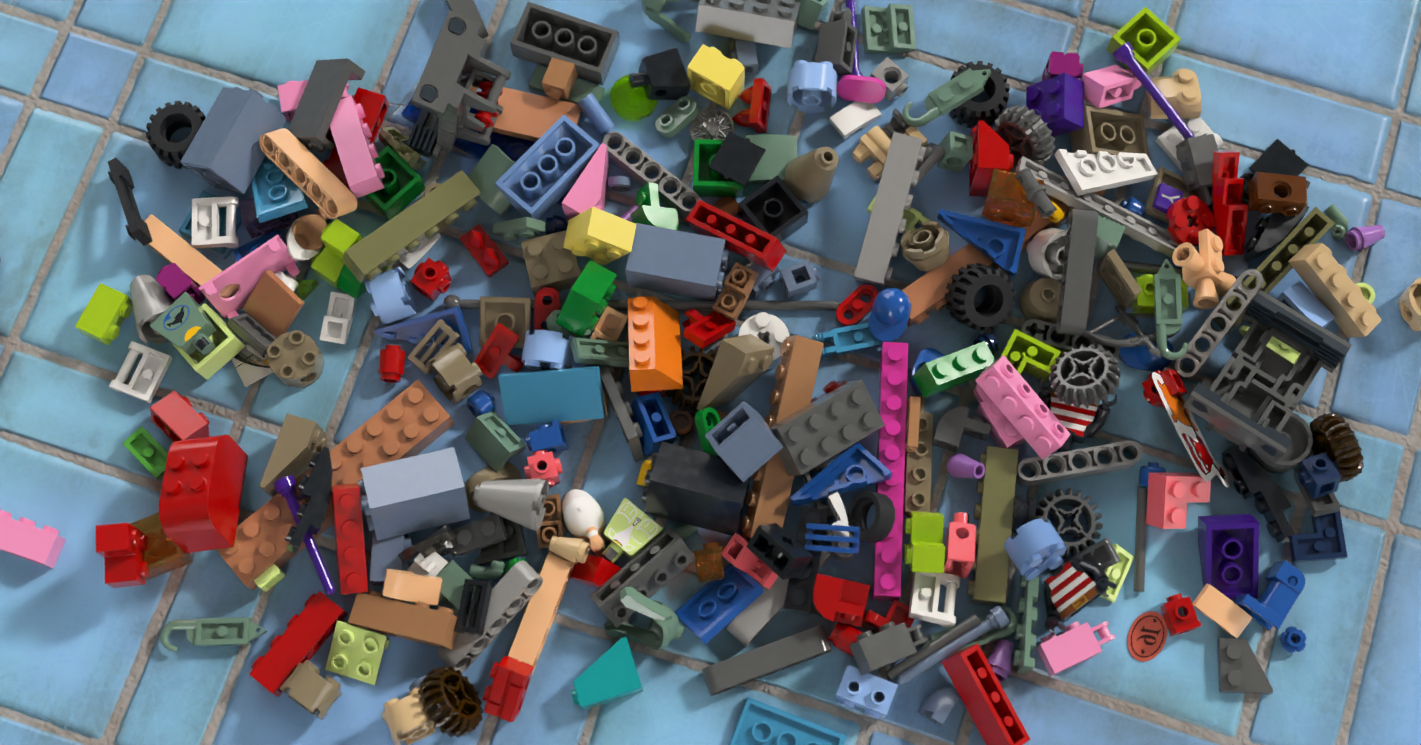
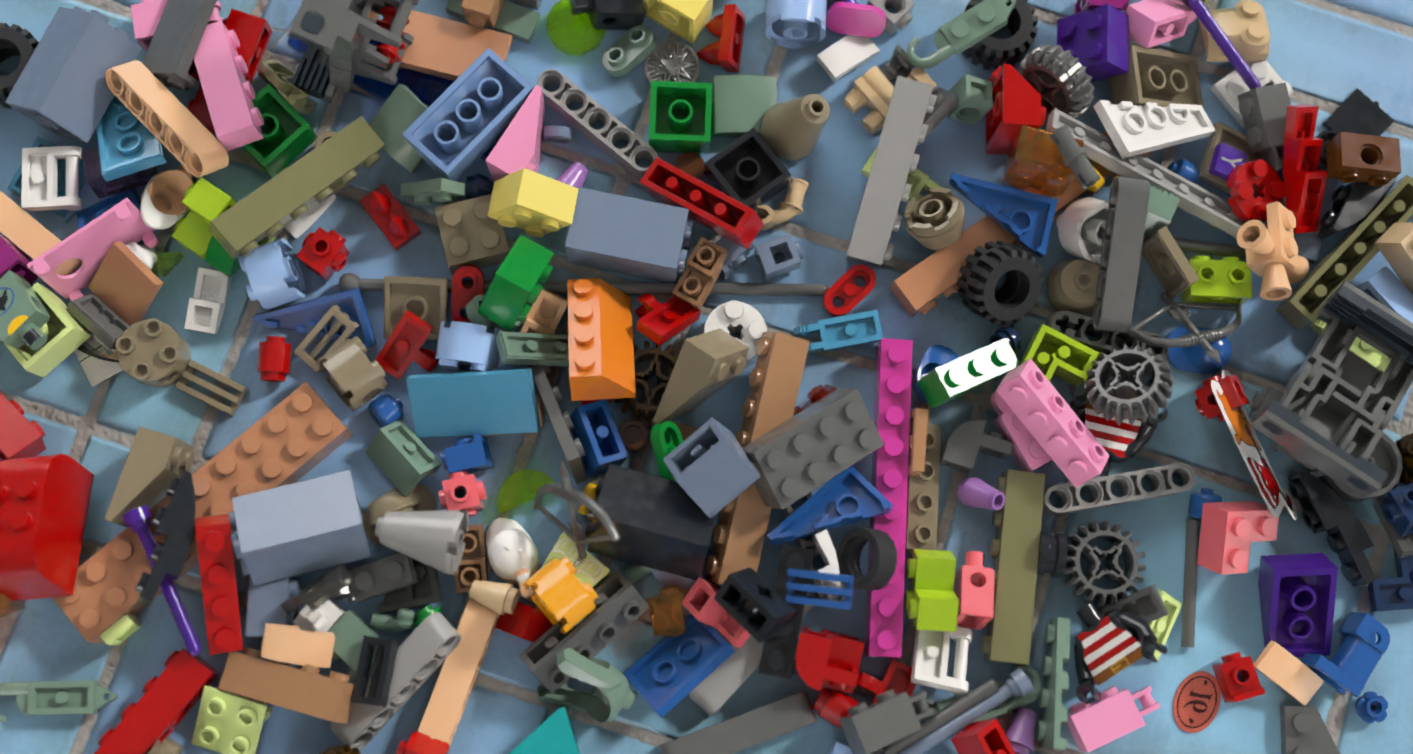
camera: 10 degrees left, 5 degrees up
medium blue cylinder [578,93,614,135] -> none
brick [631,183,680,231] -> none
black piece [709,131,766,187] -> none
blue cap [869,288,911,342] -> none
medium blue brick [1004,518,1067,581] -> none
sand green plate [1153,259,1188,360] -> none
light grey beam [1175,269,1263,377] -> none
none -> dark tan tile [175,359,248,416]
none -> clear neon green plate [497,469,555,515]
none -> light orange brick [523,557,598,634]
none -> dark grey piece [533,459,620,559]
none -> tan piece [757,178,809,230]

